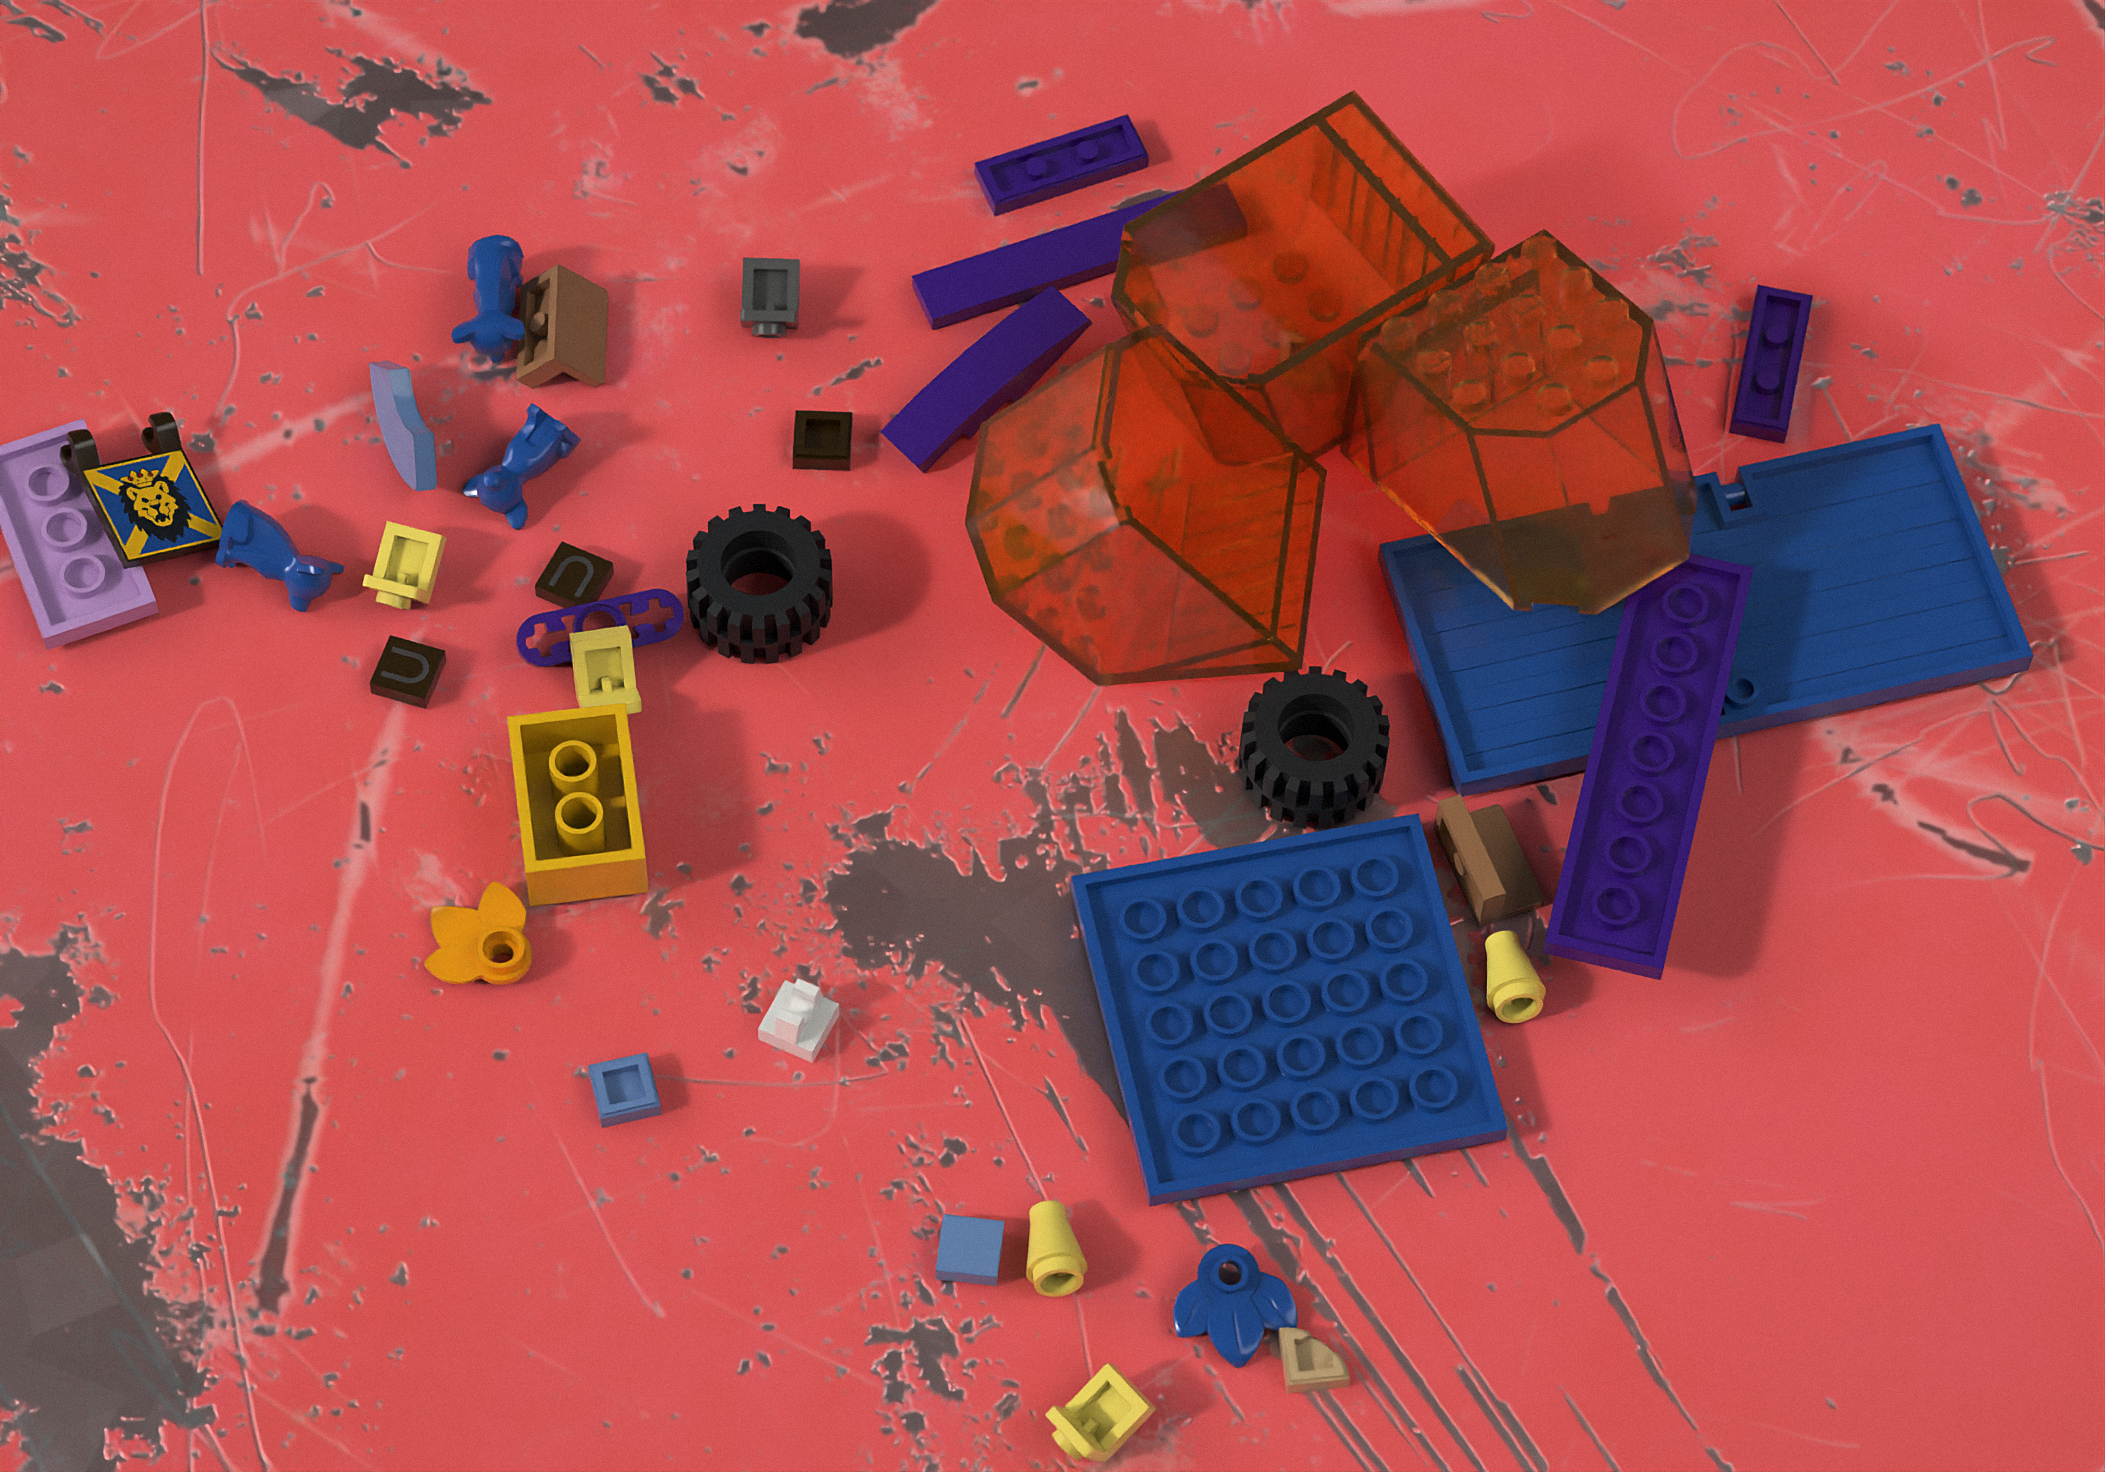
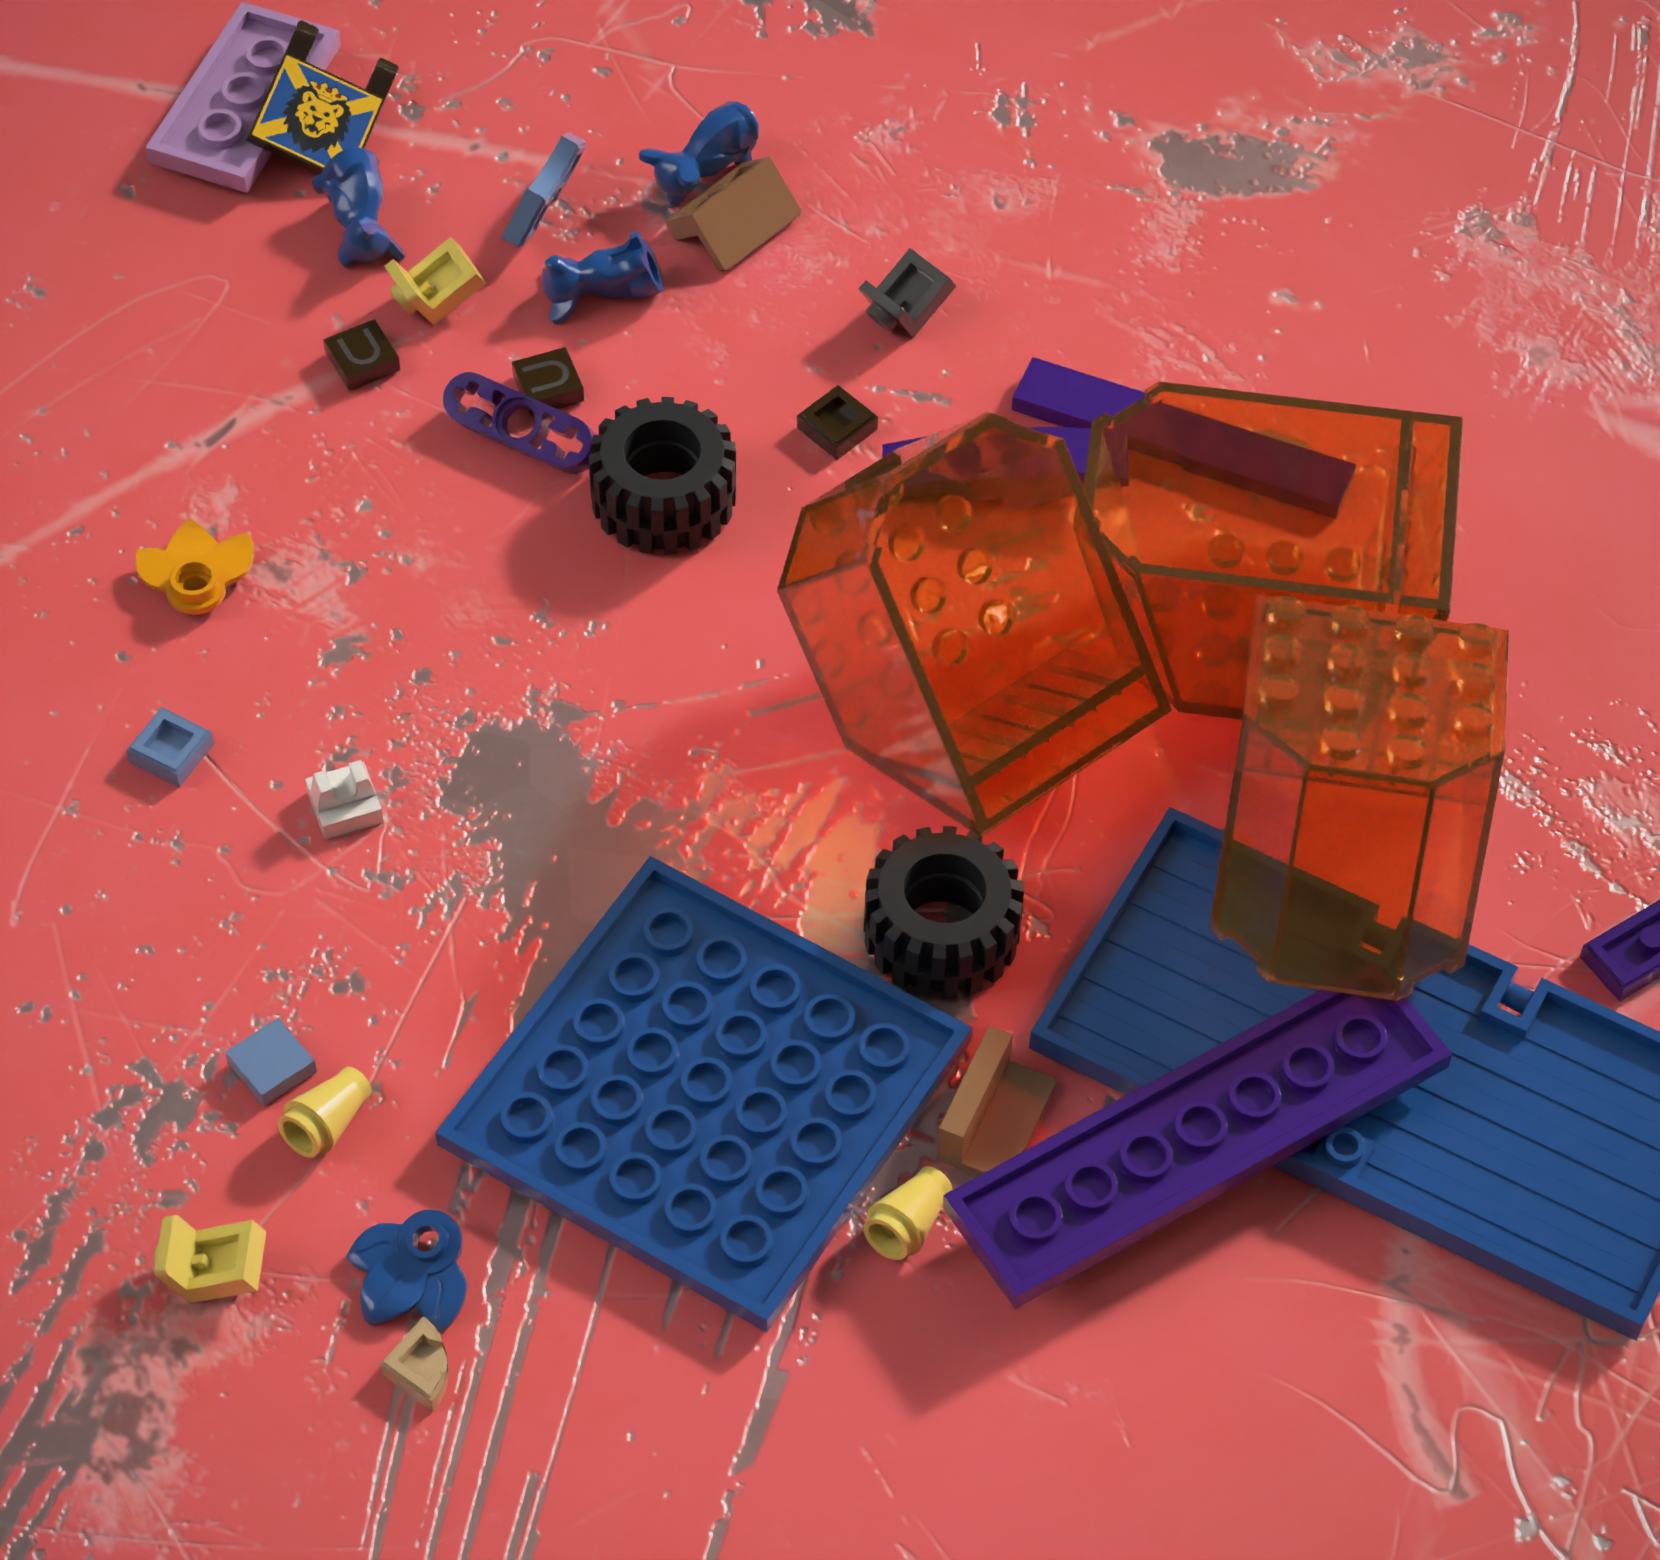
camera: 45 degrees right, 5 degrees down
yellow brick [507,702,649,907] -> none
light yellow bracket [569,625,642,716] -> none
dark purple tile [974,114,1149,216] -> none

